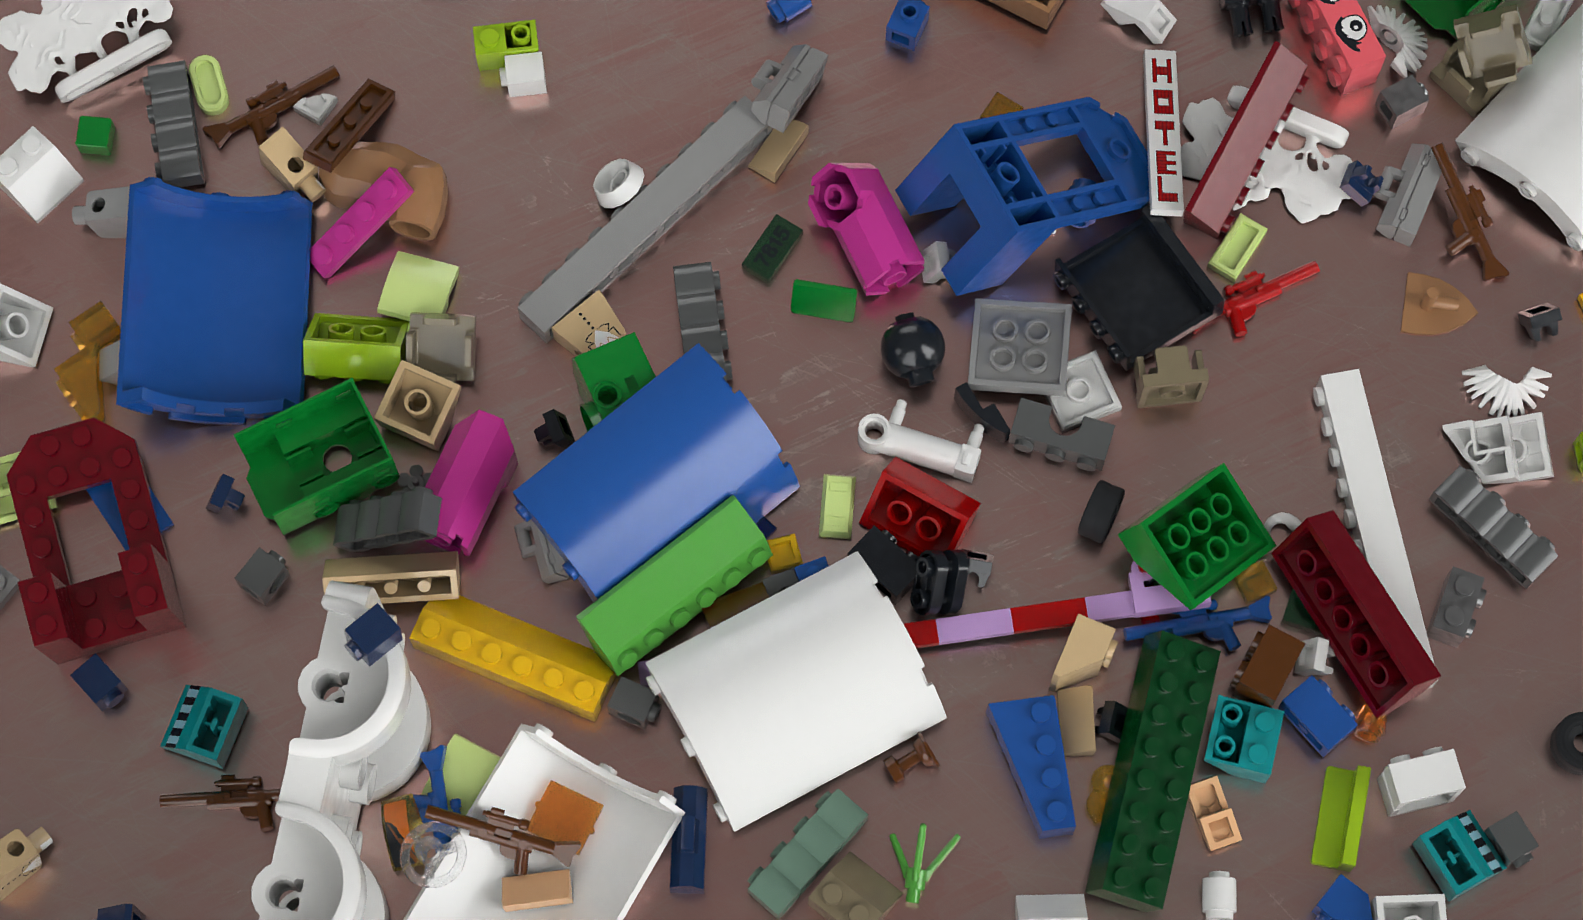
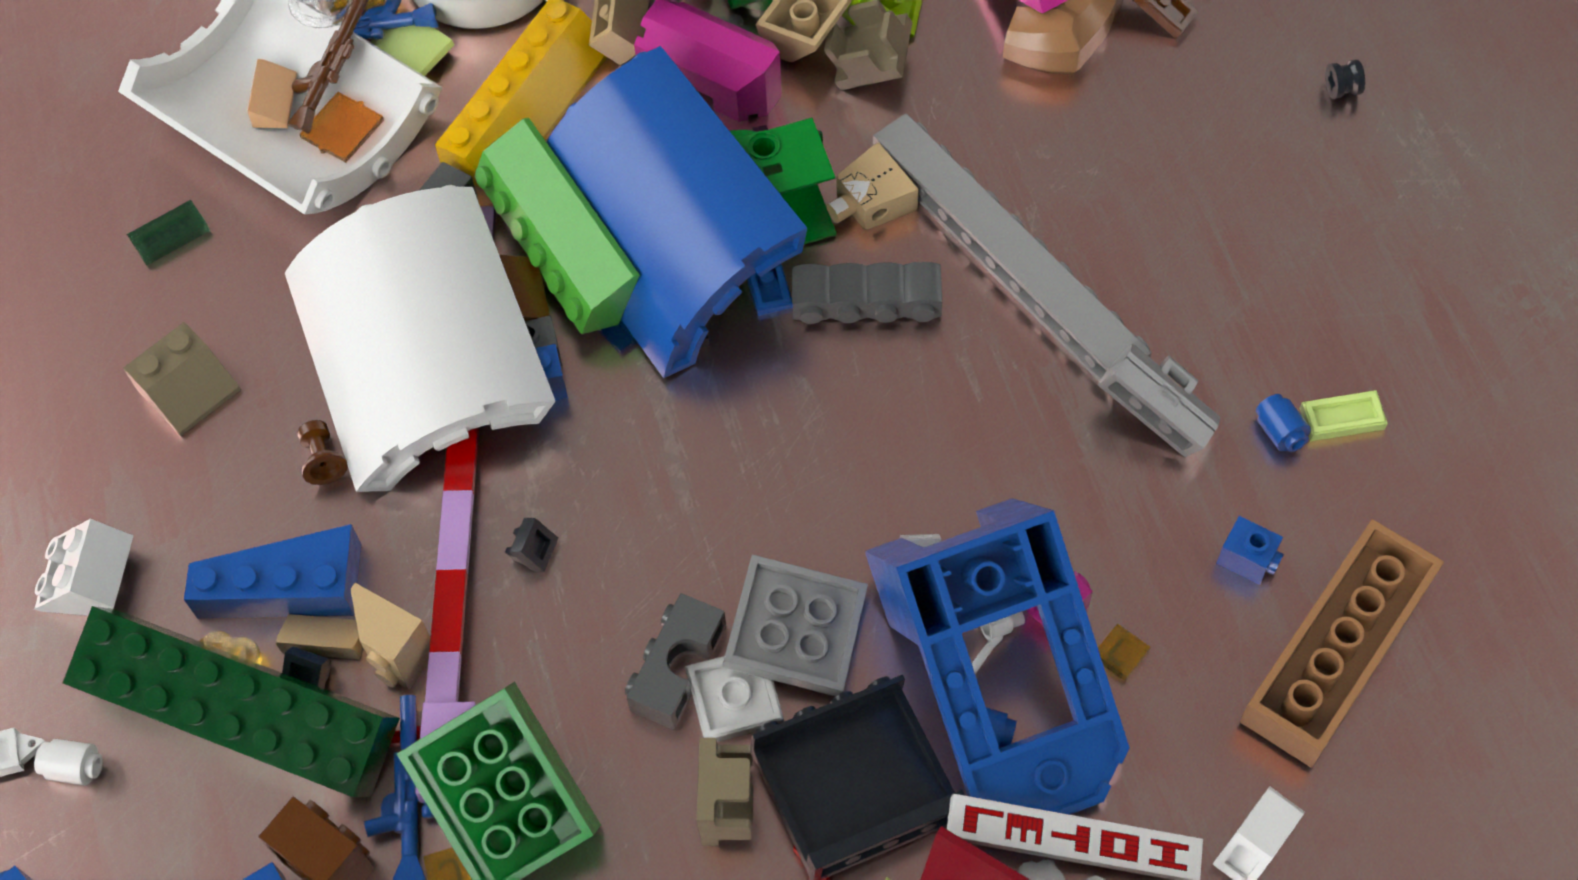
camera: 100 degrees right, 10 degrees down
yellowish green slope [377,251,459,321] -> none
lime slope [473,19,539,71] -> none
white brick [499,51,547,97] -> none
white hat [593,159,644,208] -> none
dark blue piece [670,785,708,894] -> none
clear green tile [742,214,803,284] -> none
sand green brick [747,789,868,920] -> none
tan slope [748,120,809,183] -> none
yellow tile [767,533,803,575] -> none
green slope [791,279,858,322] -> none
dark pink brick [808,163,925,296] -> none
yellowish green tile [819,474,856,540] -> none
black brick [847,525,918,605] -> none
white piece [858,399,984,483] -> none
red slope [859,456,981,556] -> none
black brick [881,312,945,387] -> none
bright green plant [889,823,961,903] -> none
black brick [910,549,969,615] -> none
black slope [954,382,1010,443] -> none
black tyre [1078,480,1125,543] -> none
light nougat slope [1188,775,1242,851] -> none
teal slope [1204,695,1285,784] -> none

